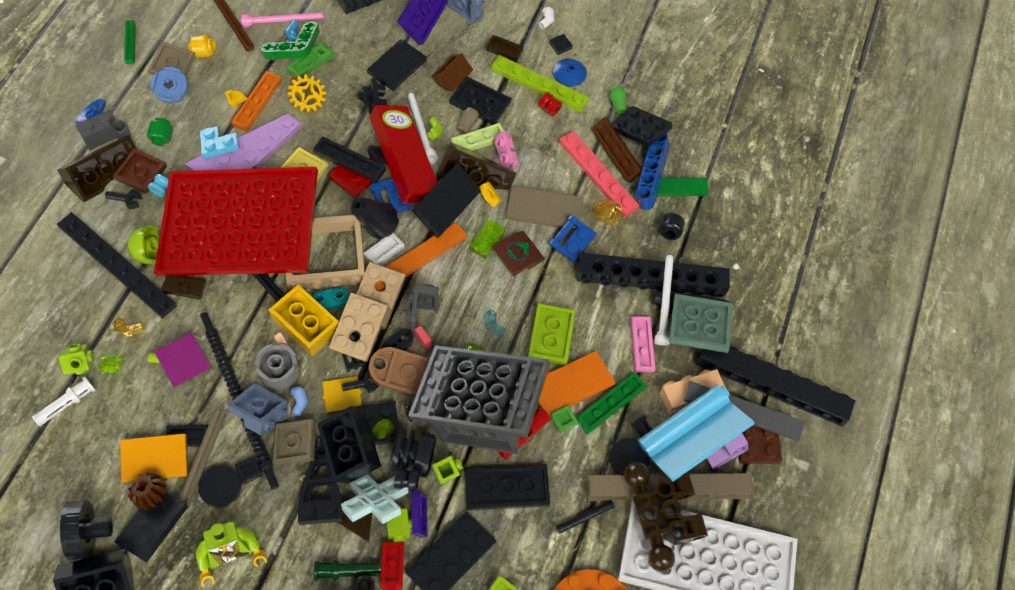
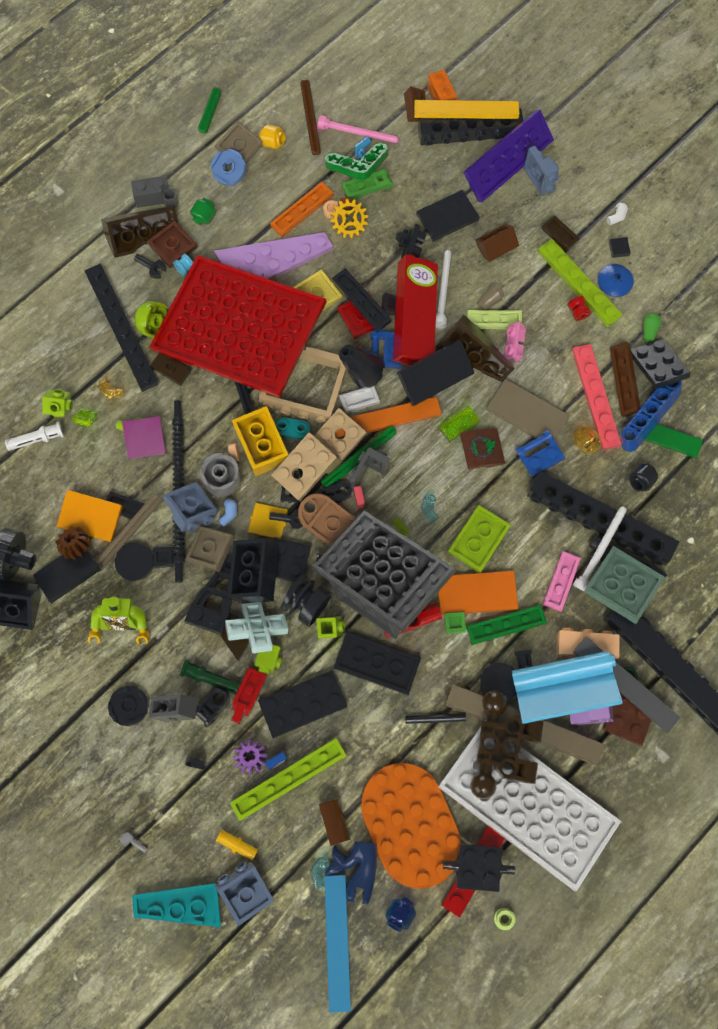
camera: 30 degrees right, 10 degrees up
blue dish [76,99,106,124] -> none
medium azure plate [200,126,240,159] -> none
yellow tile [225,90,248,108] -> none
clear neon green tile [373,419,394,439] -> none
black wheel [394,467,420,491] -> none
dark purple tile [412,490,428,538] -> none
lime arm [427,116,443,141] -> none
black tile [449,77,512,125] -> none
yellow piece [480,182,502,207] -> none
none -> green axle [321,426,397,488]
none -> light nougat tile [323,200,340,219]

